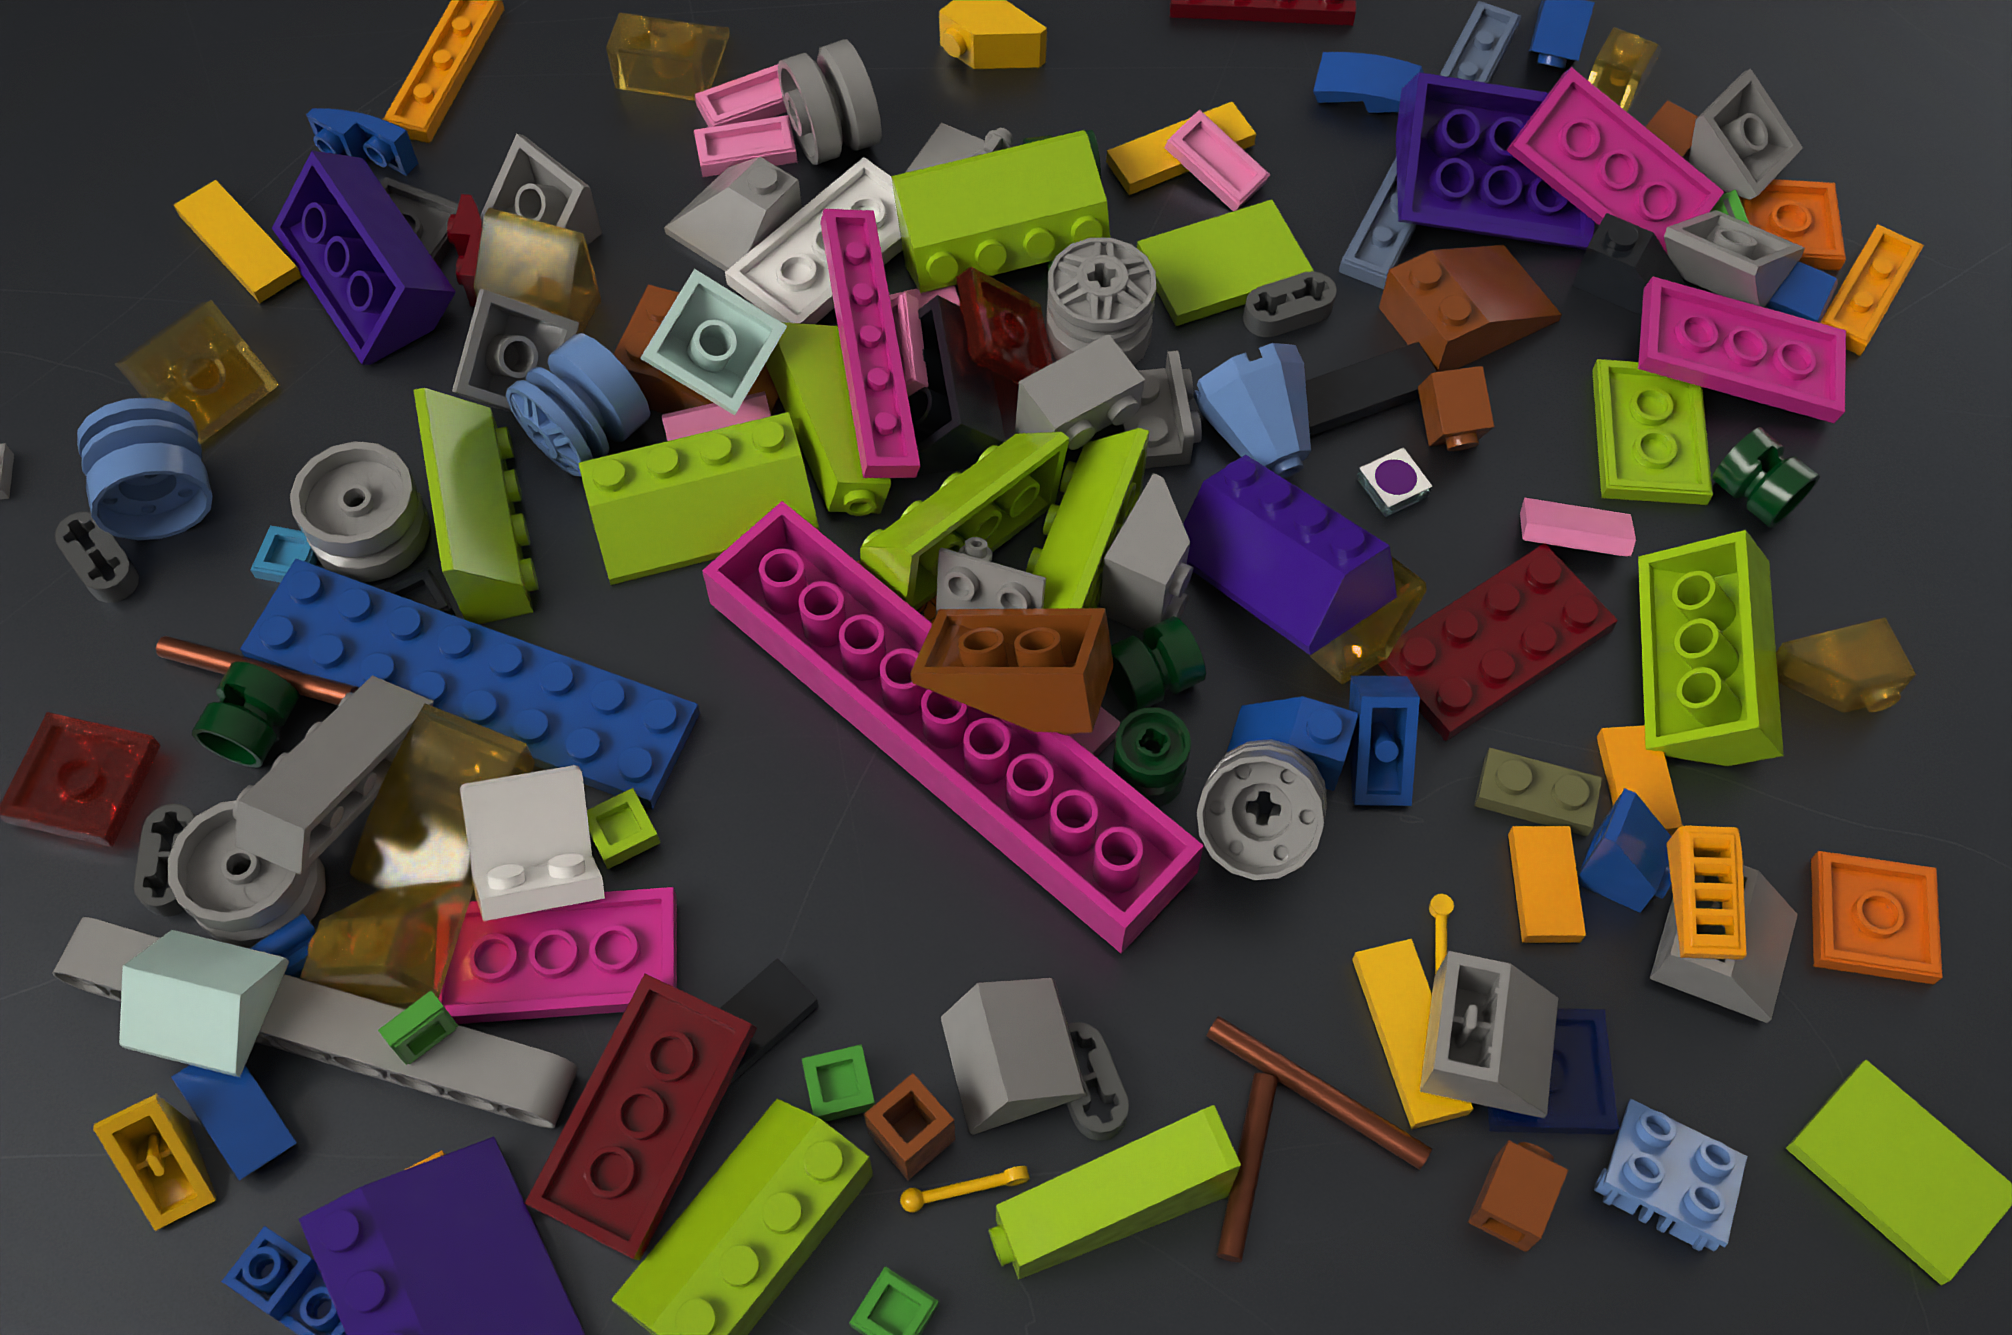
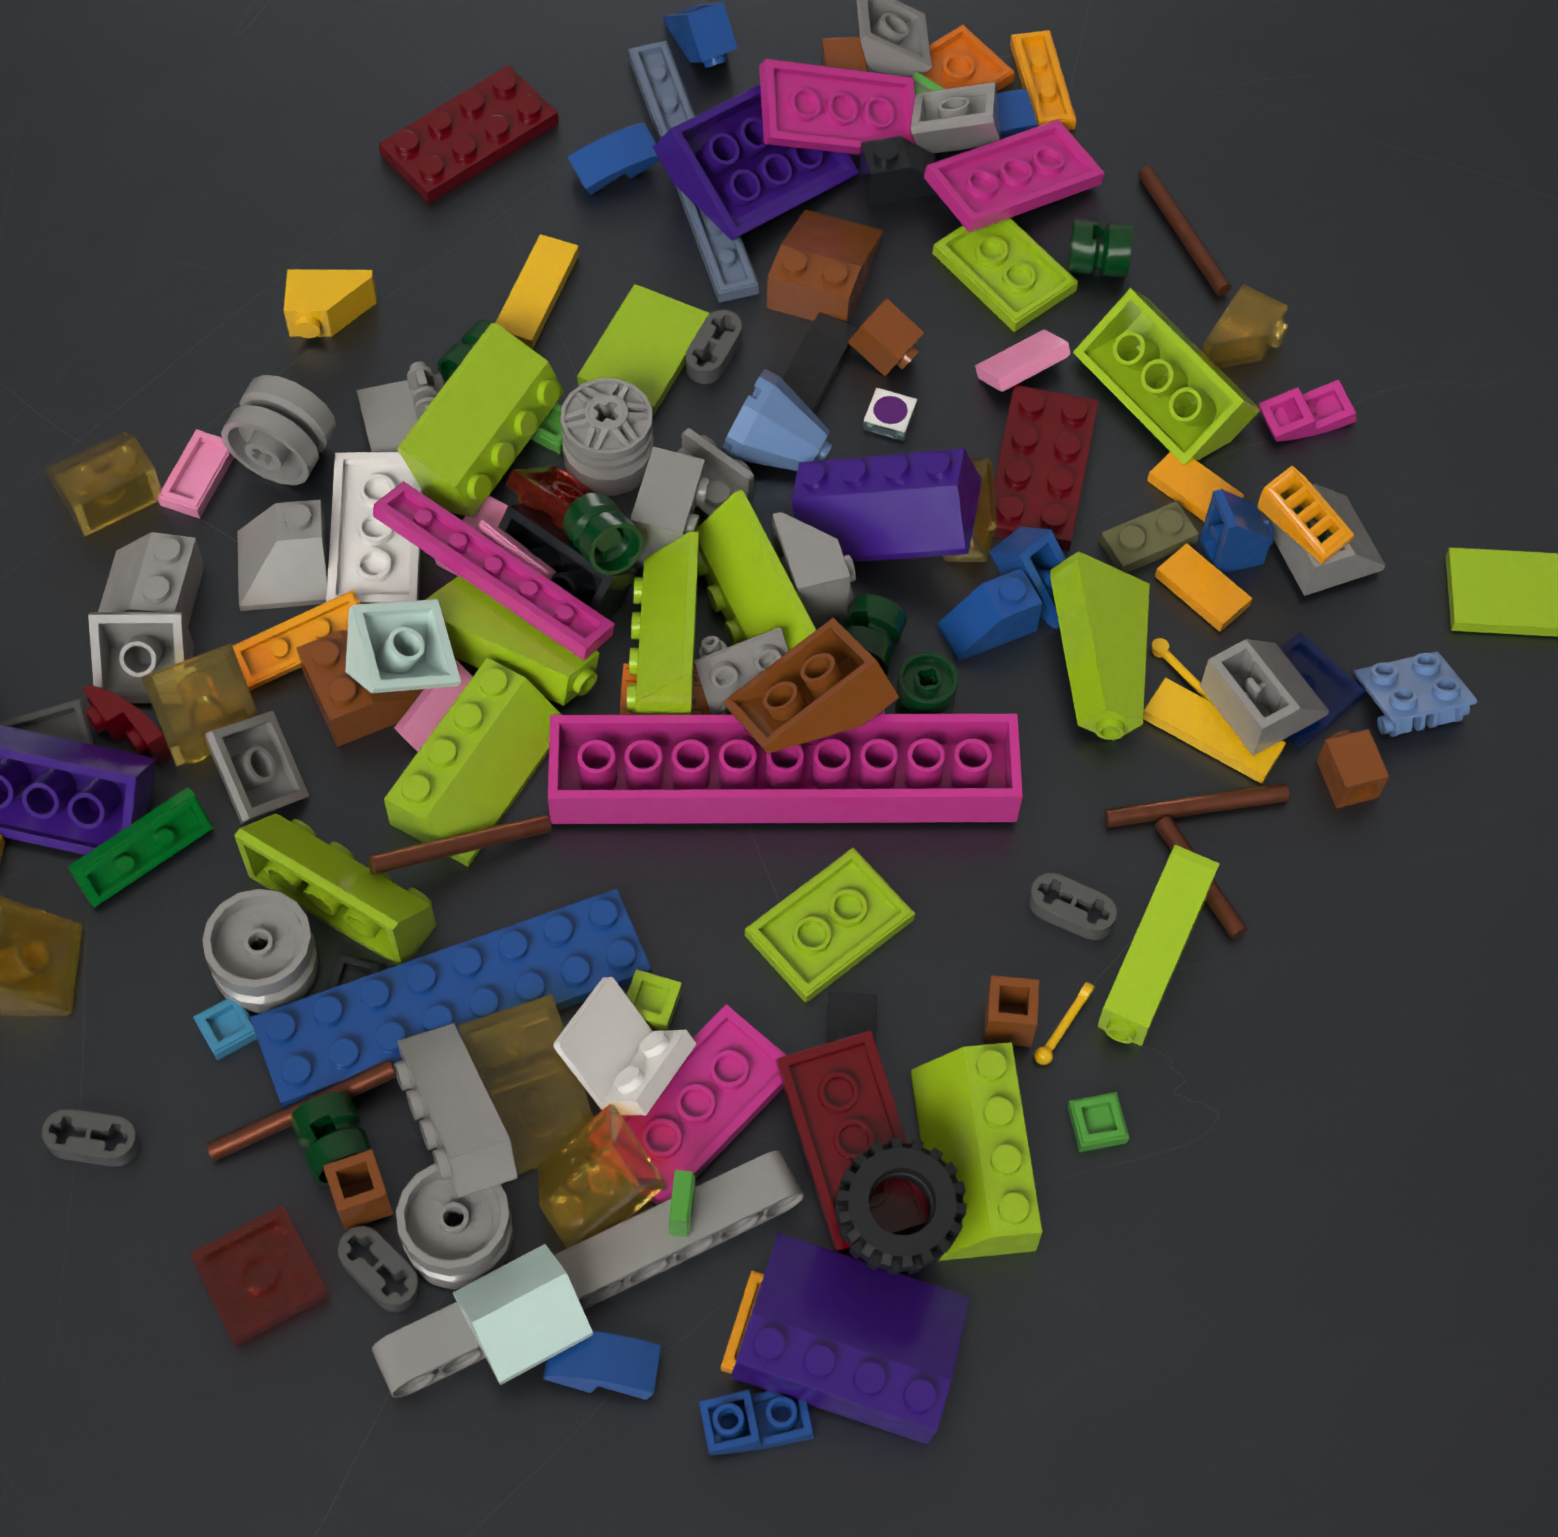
camera: 45 degrees left, 0 degrees up
medium blue wheel [77,398,212,540] -> none
yellow slope [93,1094,216,1231] -> none
blue plate [249,913,323,978] -> none
medium blue wheel [506,333,650,476] -> none
bright pink tile [694,115,798,177] -> none
bright green plate [801,1044,875,1122] -> none
light grey slope [941,978,1087,1135] -> none
bright pink tile [1164,109,1270,211] -> none
light grey wheel [1197,739,1327,880] -> none
clear yellow slope [1588,27,1662,113] -> none
orange tile [1811,851,1943,985] -> none
none -> green tile [67,787,214,908]
none -> light grey slope [98,532,205,626]
none -> light orange tile [229,590,360,691]
none -> dark orange brick [323,1149,393,1231]
none -> copper bar [368,814,552,874]
none -> dark green wheel [563,492,644,575]
none -> lime tile [745,847,915,1003]
none -> black tyre [834,1138,967,1275]
none -> lime slope [1050,551,1150,741]
none -> copper bar [1138,166,1231,296]
none -> dark pink slope [1258,380,1357,441]

